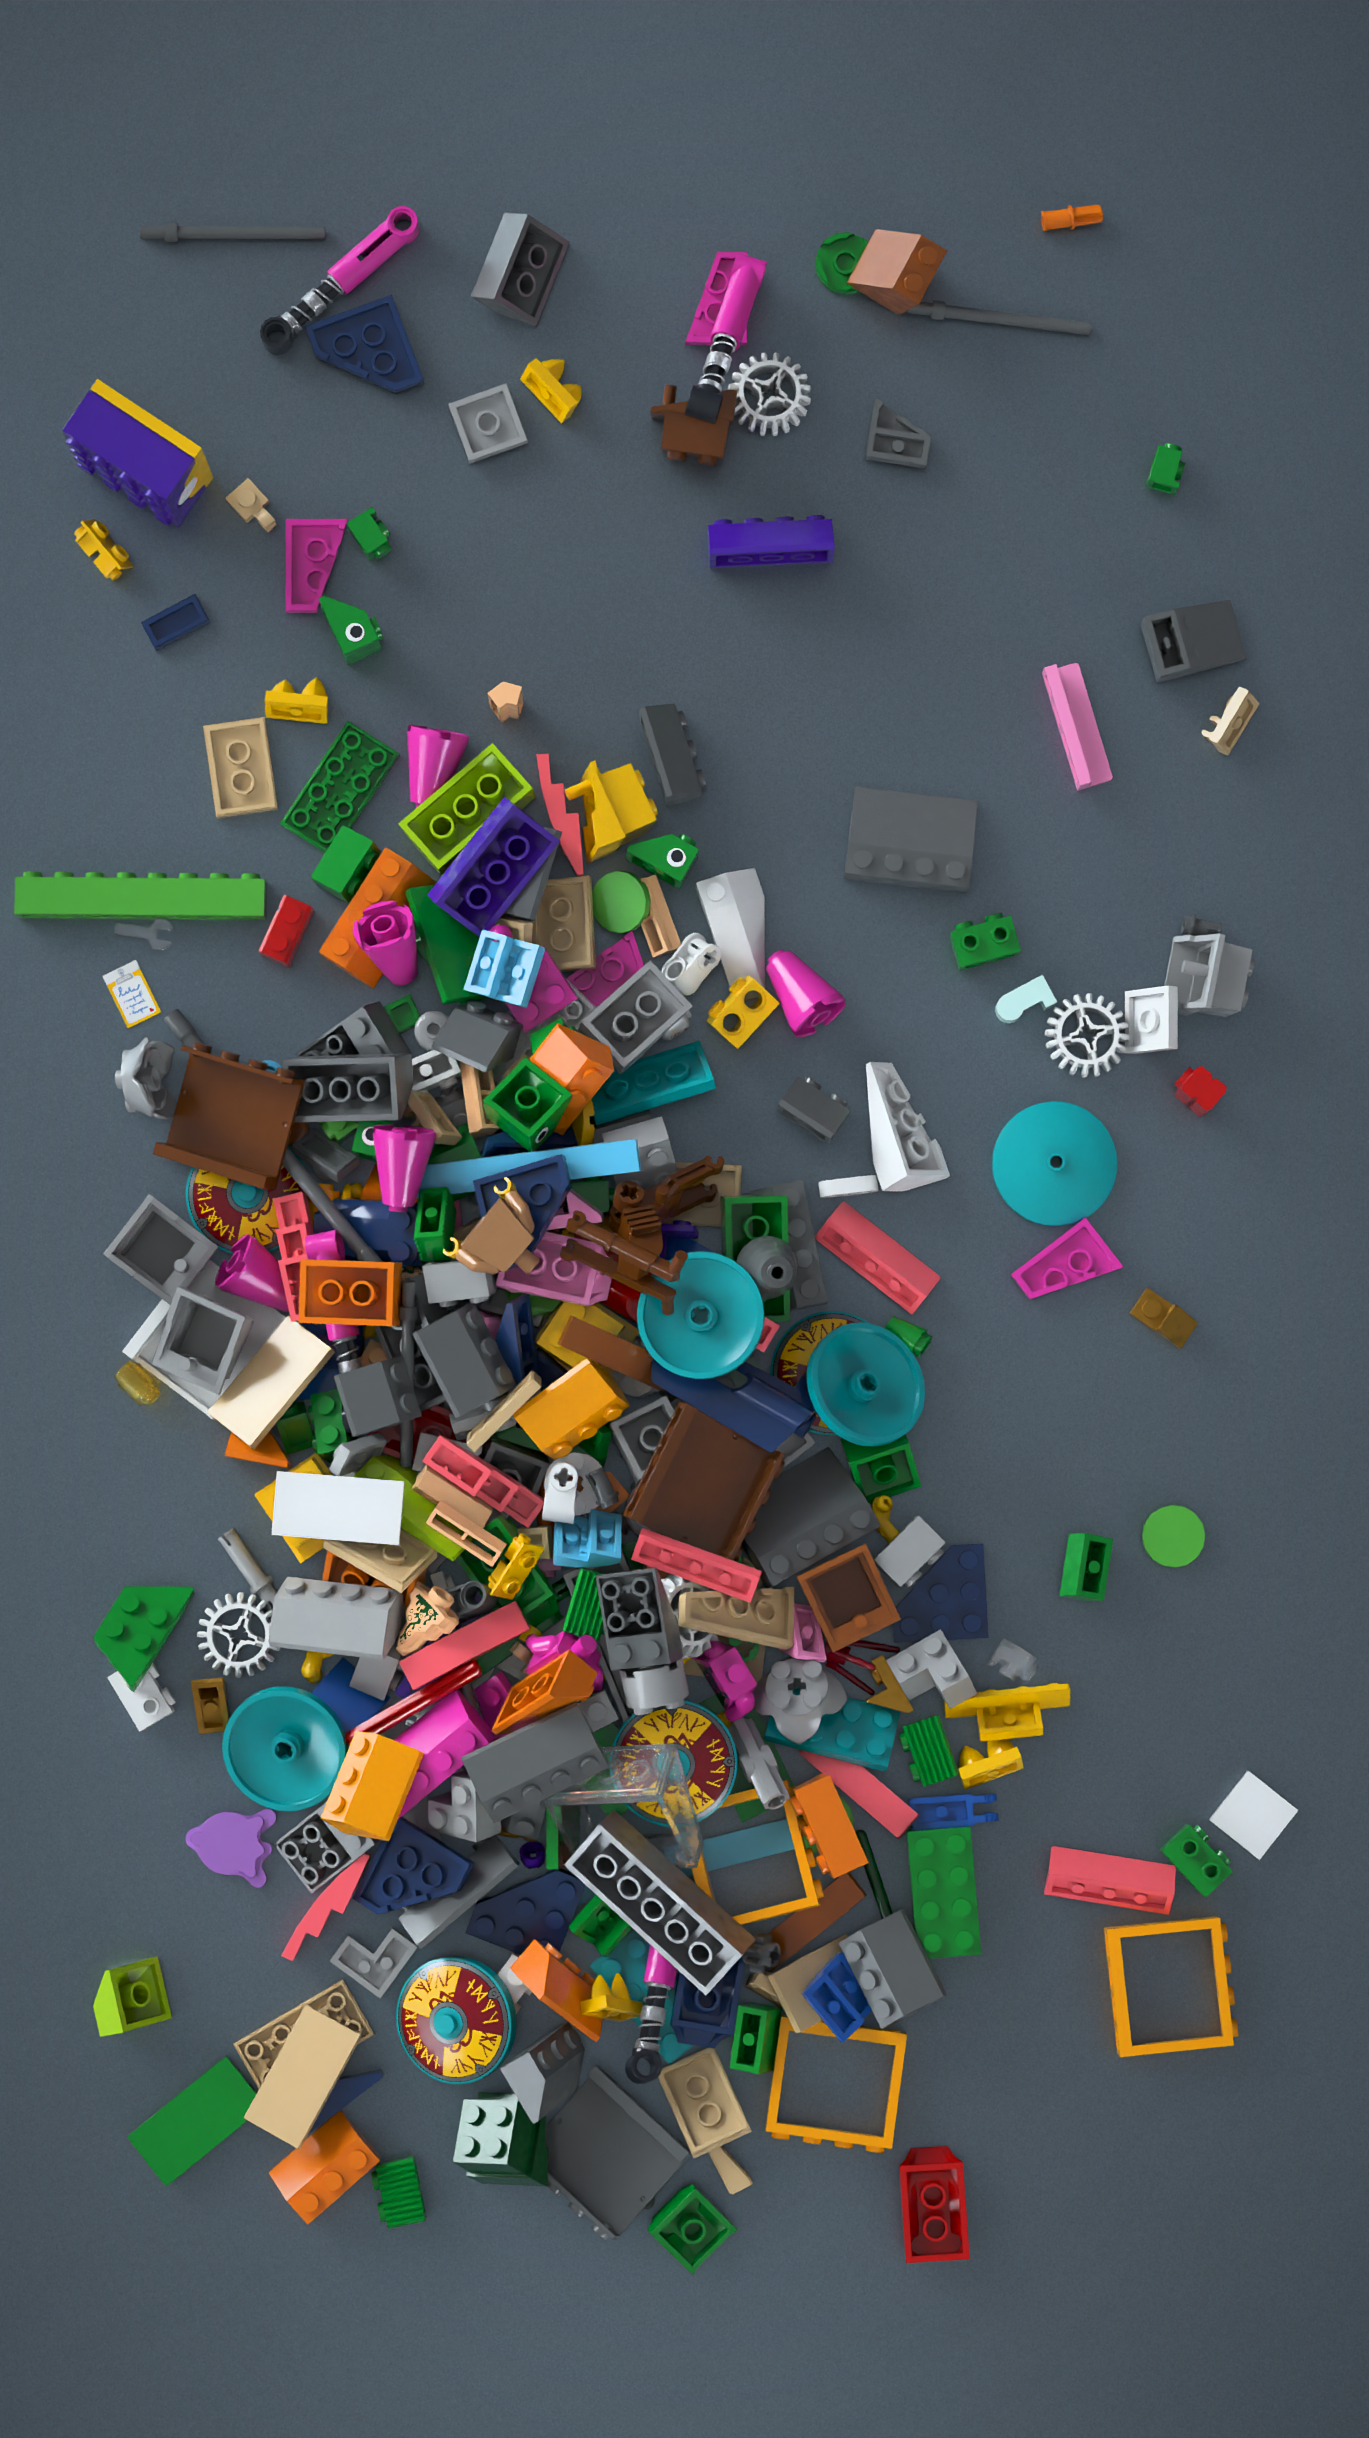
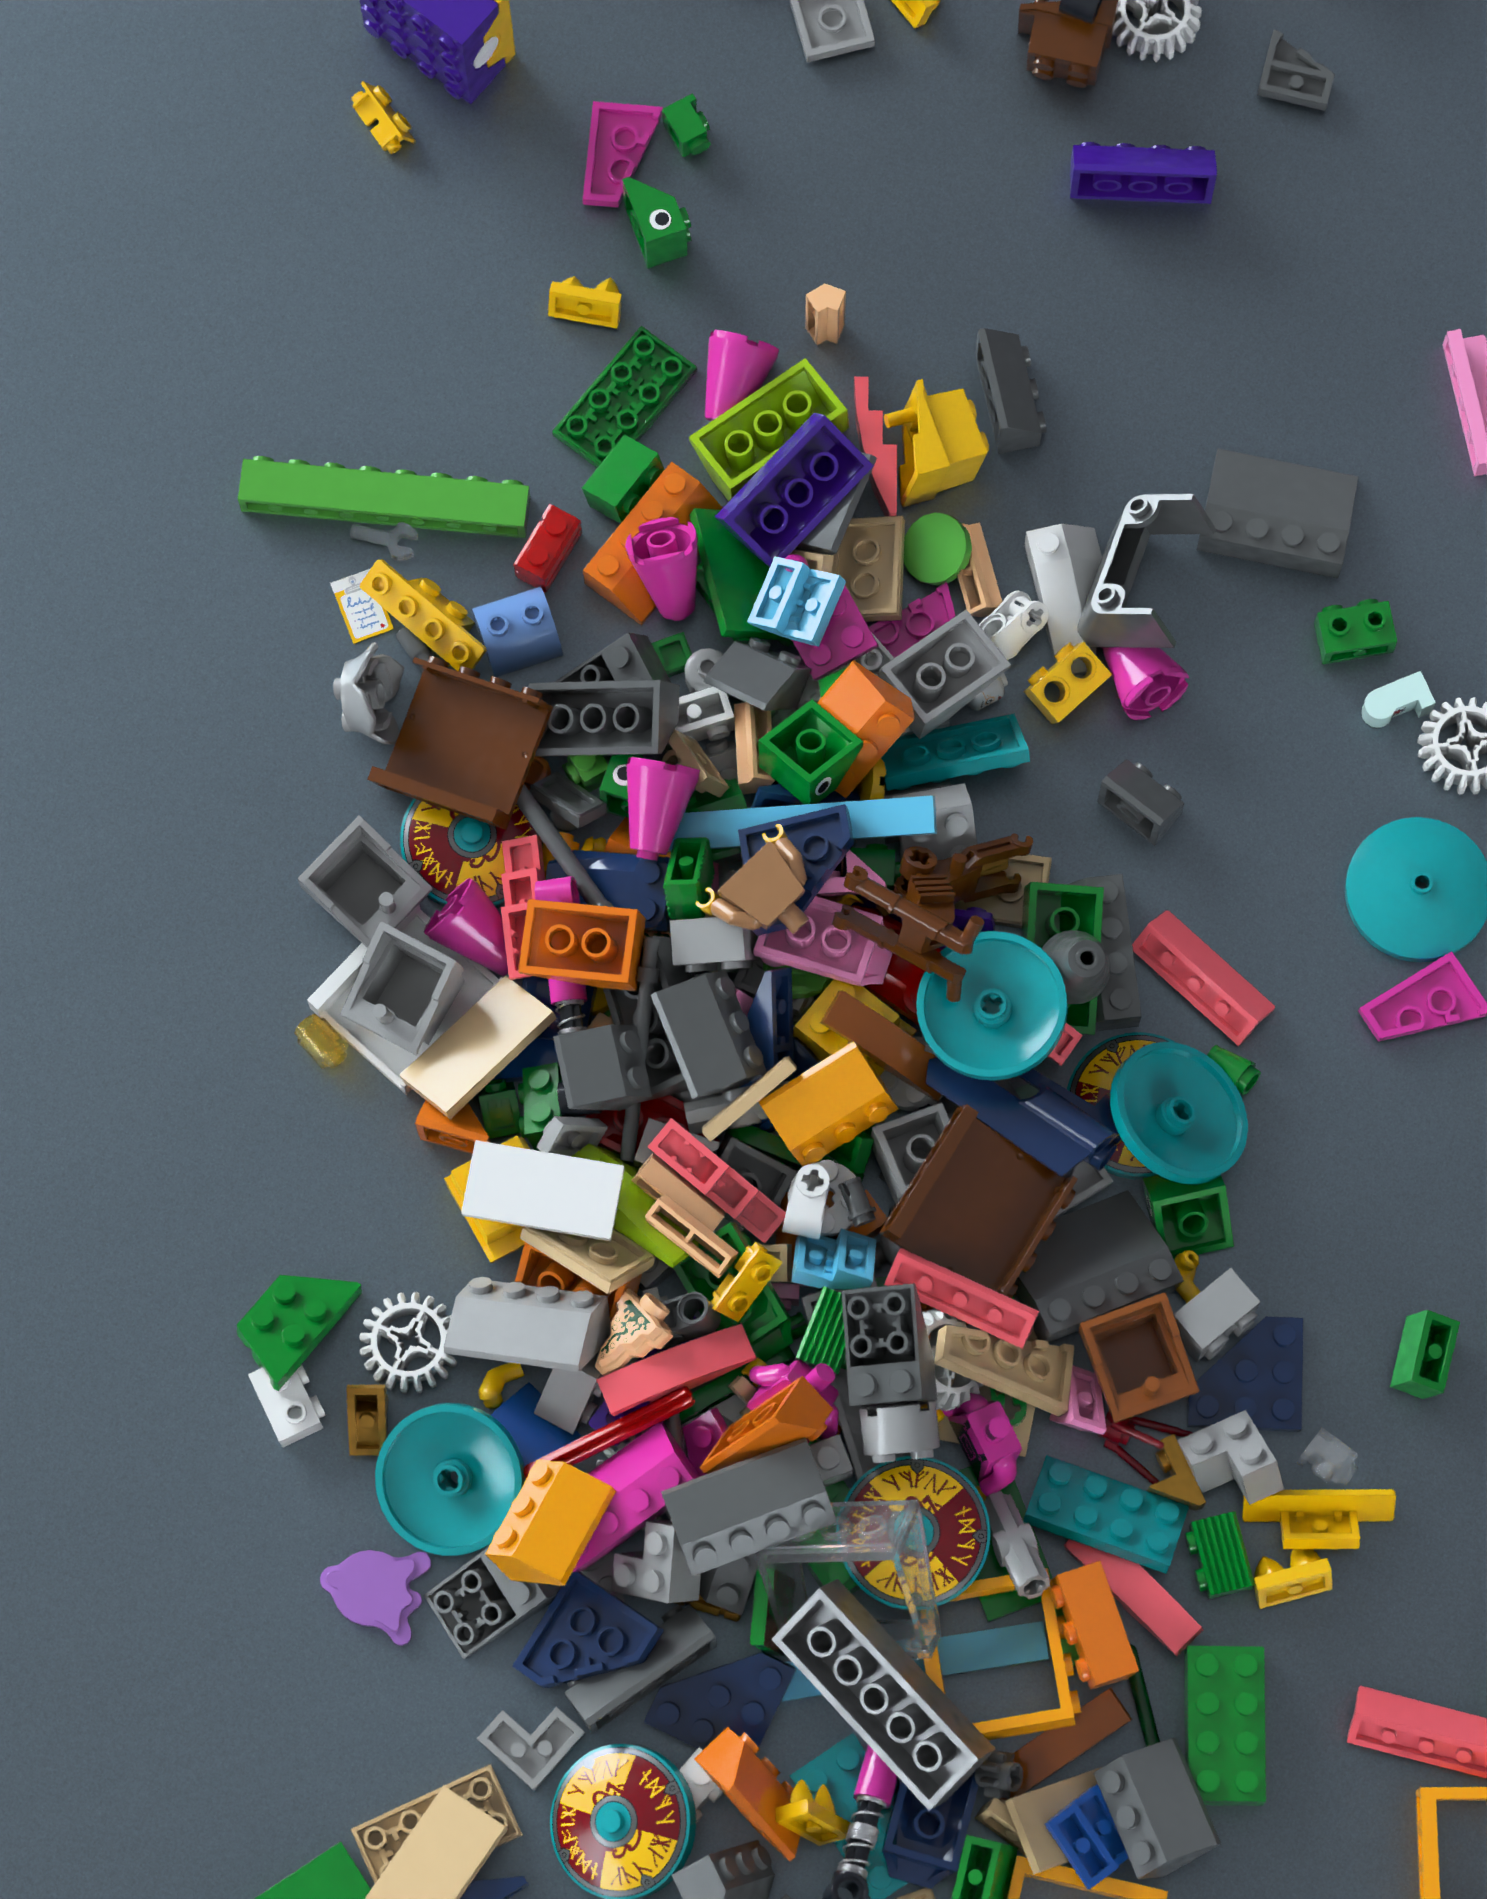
camera: 10 degrees right, 10 degrees down
lime slope [93,1956,172,2037] -> none
dark blue tile [141,594,211,651] -> none
tan tile [203,717,278,819] -> none
light grey pin [218,1528,277,1617] -> none
tan plate [225,478,277,533] -> none
coral slope [281,1852,372,1961] -> none
dark purple hinge [519,1841,546,1869] -> none
green bracket [568,1894,632,1957] -> none
green slope [626,834,699,890] -> none
light grey brick [753,1656,847,1745] -> none
white beam [818,1175,879,1198] -> none
white wedge [866,1062,950,1191] -> none
blue hinge [908,1793,999,1830] -> none
none -> yellow bracket [360,559,487,671]
none -> medium blue brick [472,586,563,677]
none -> dark grey windscreen [1077,494,1216,648]

